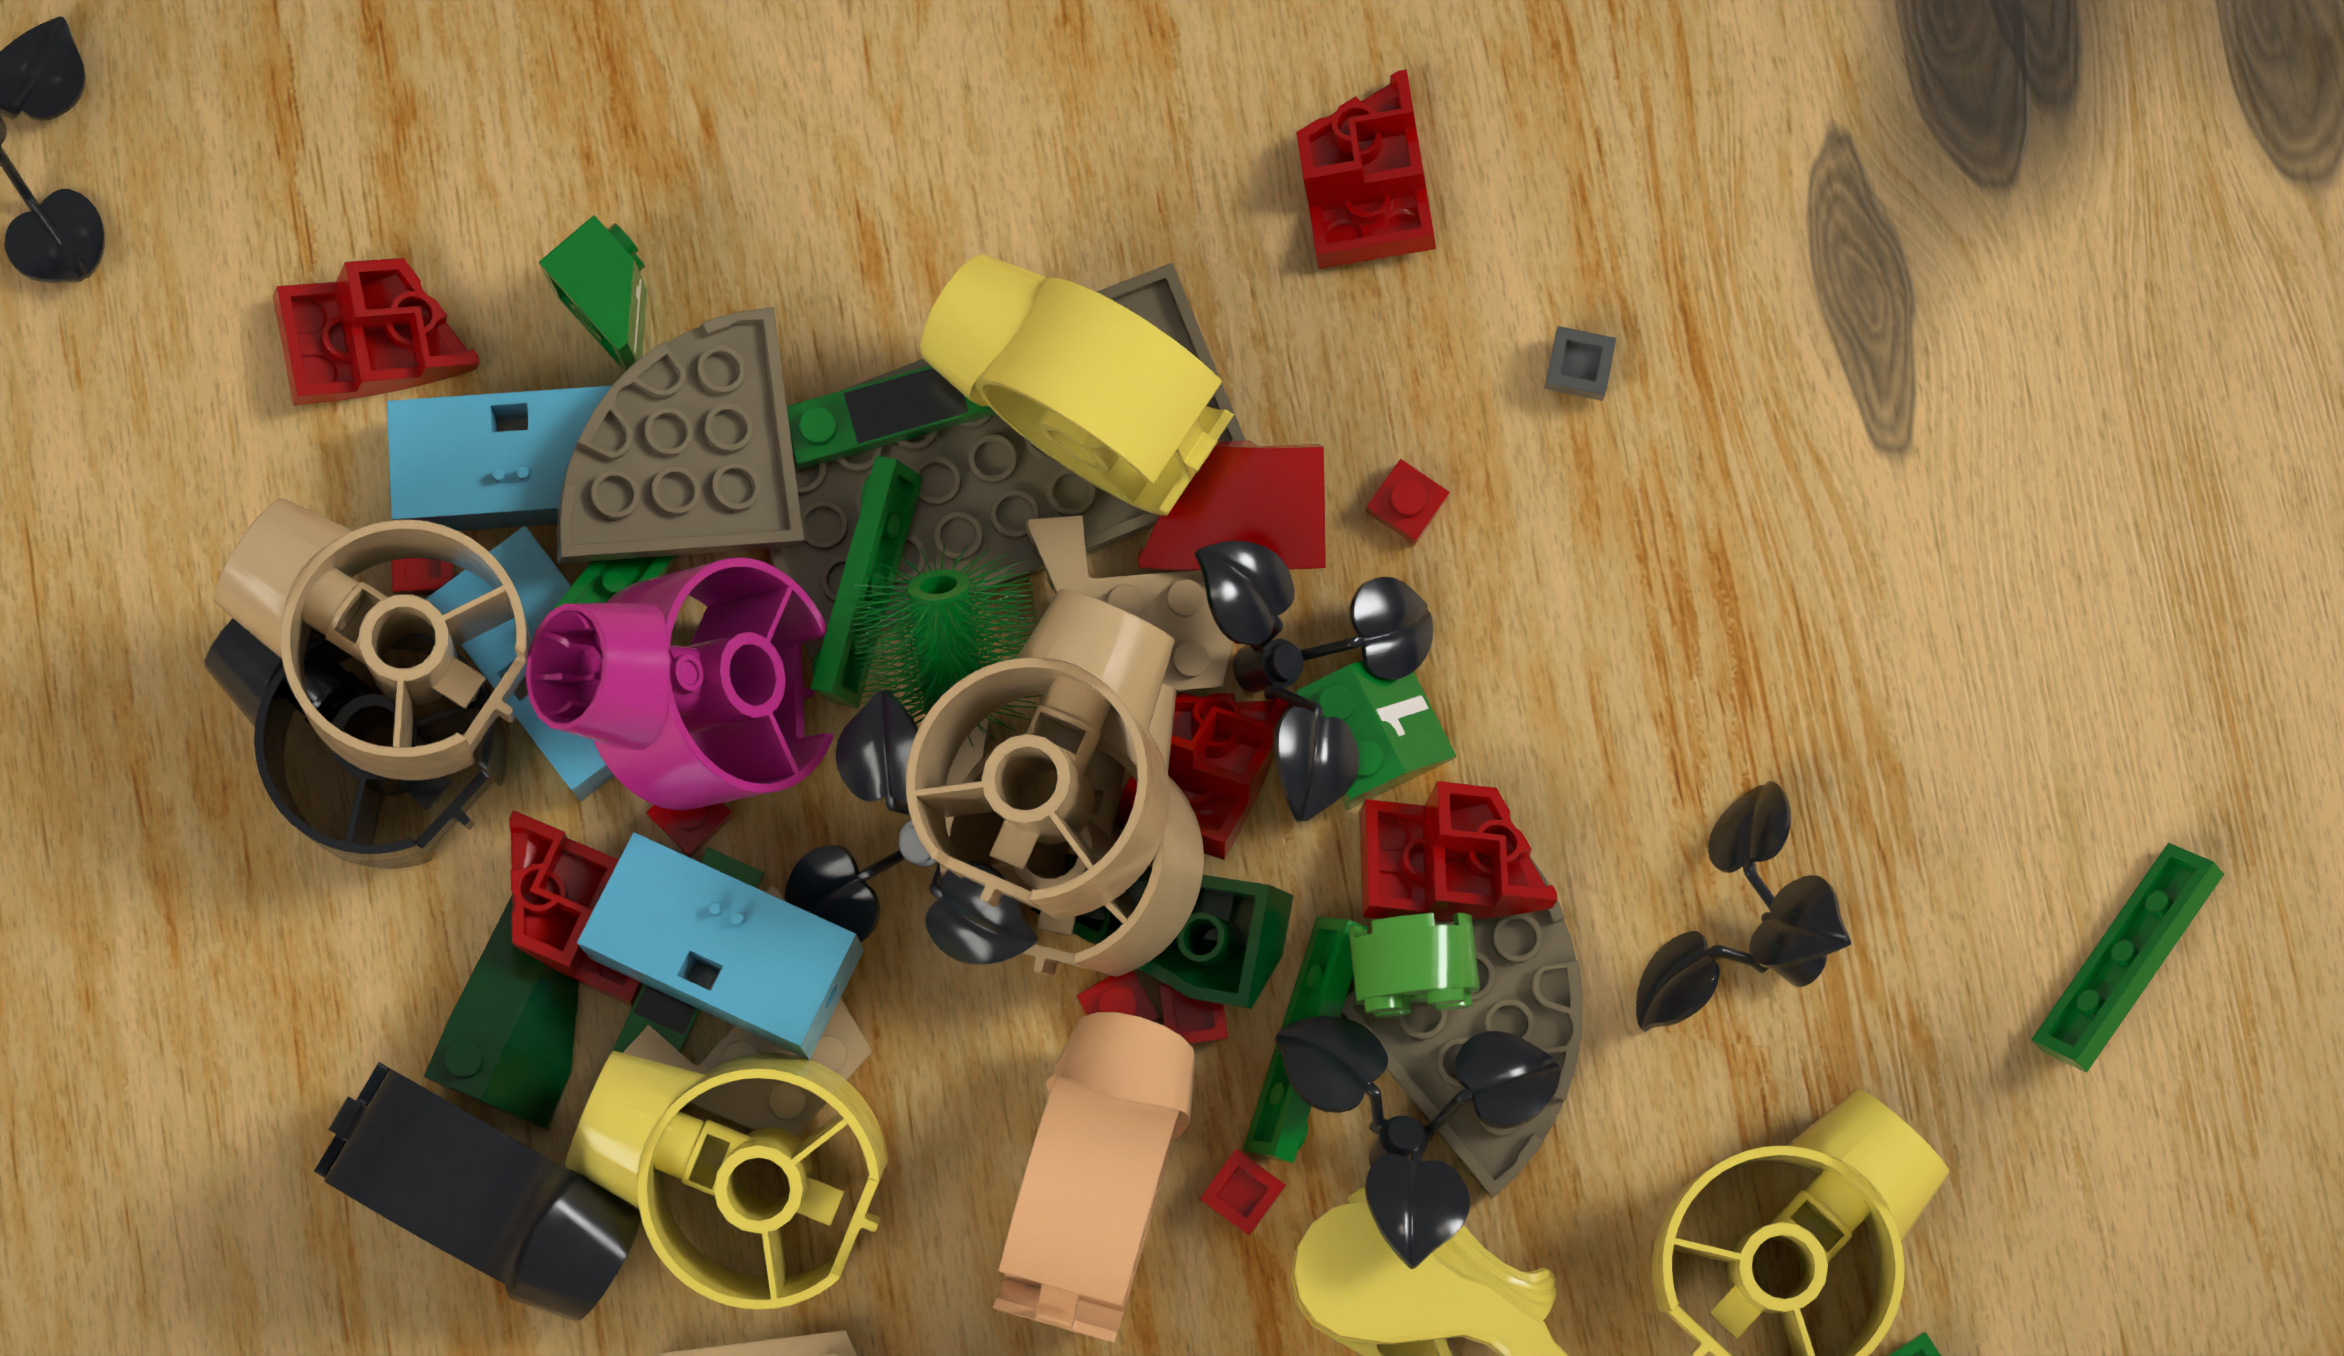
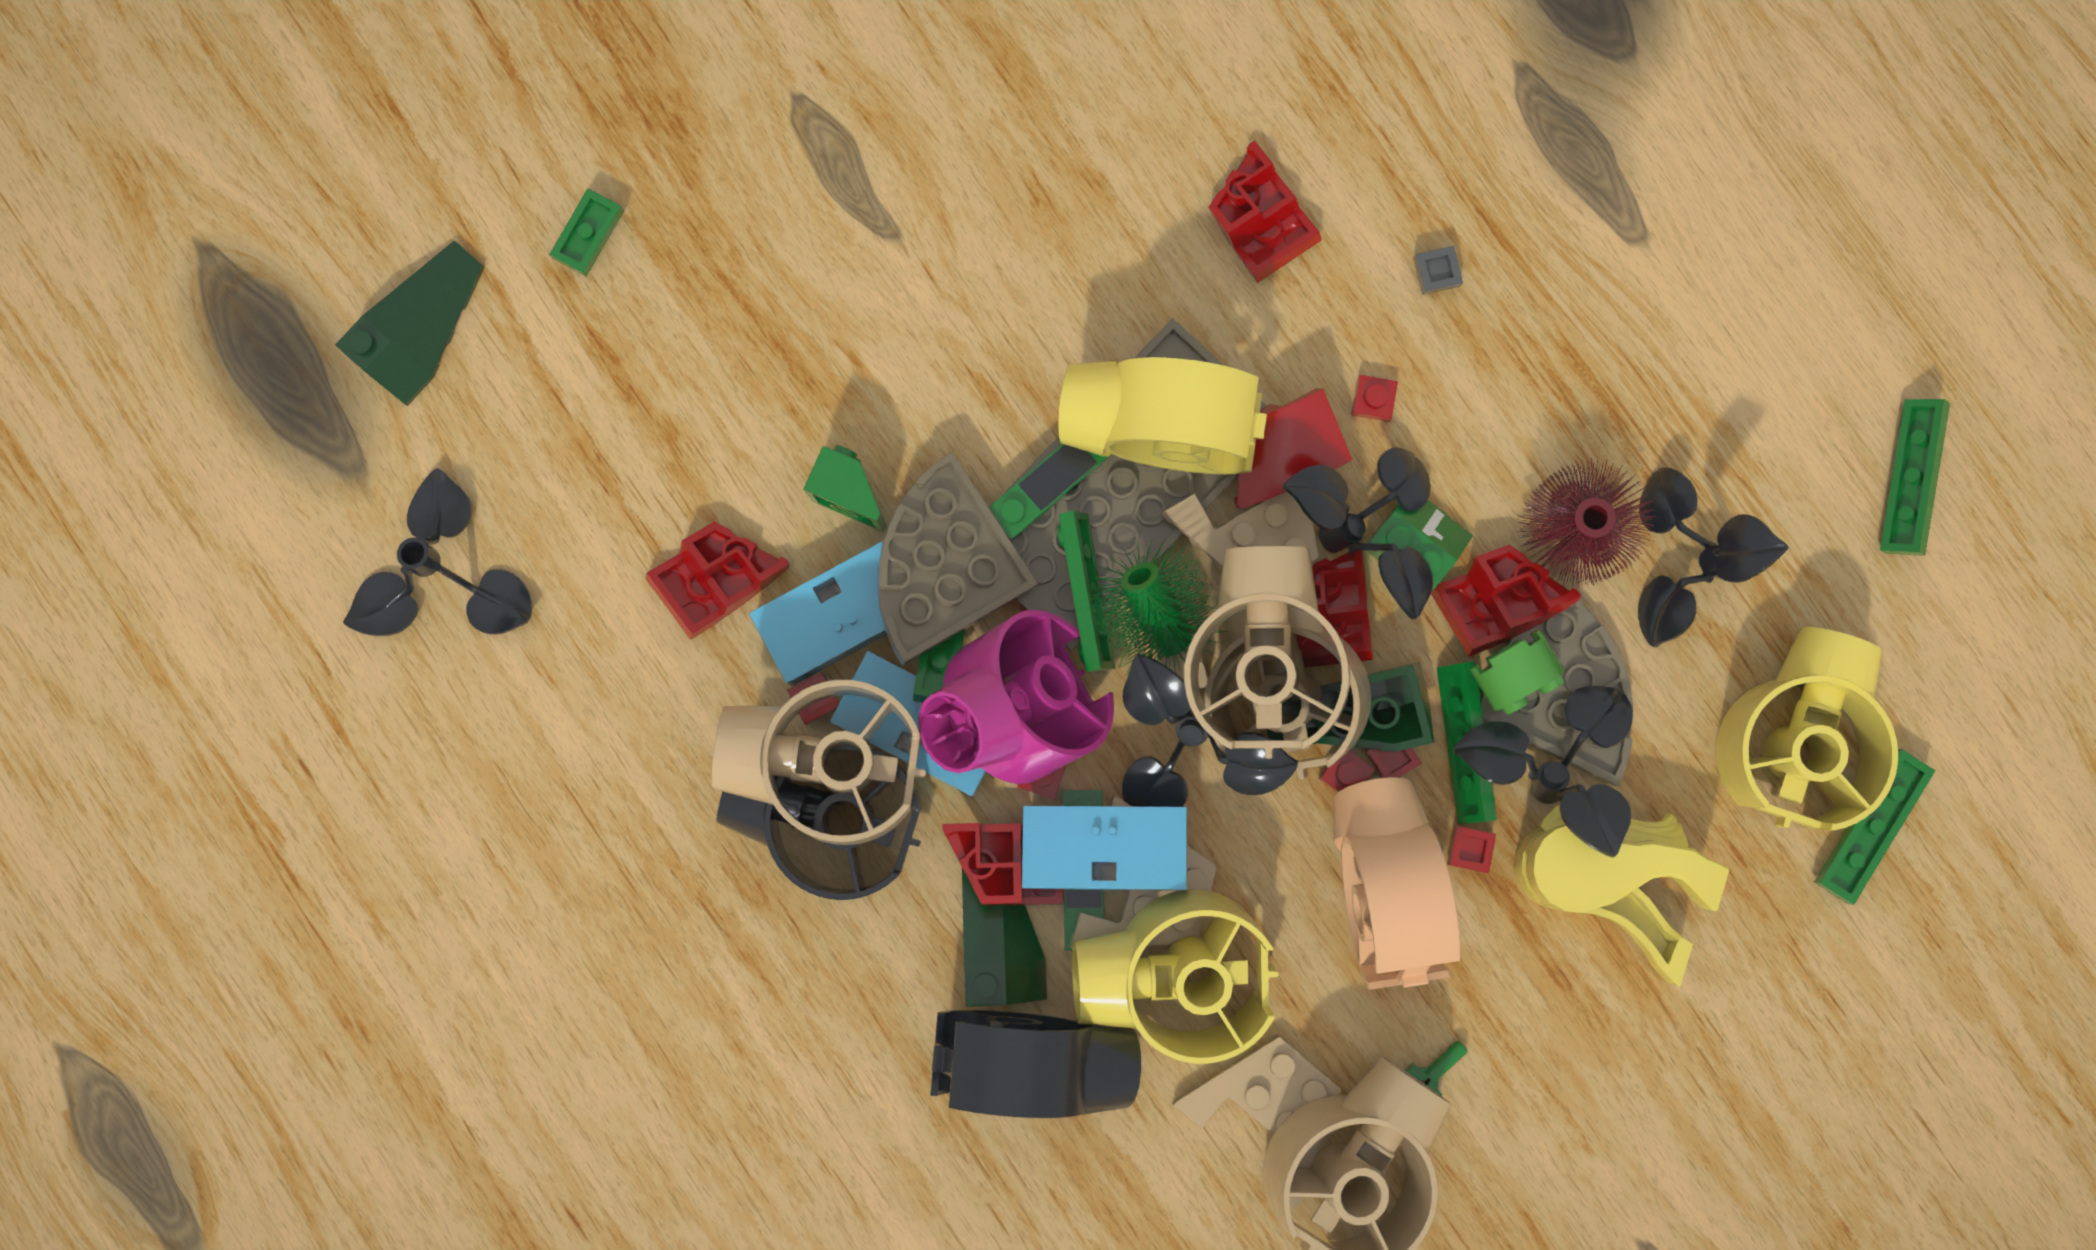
camera: 25 degrees left, 5 degrees up
none -> dark red piece [1517,458,1656,588]

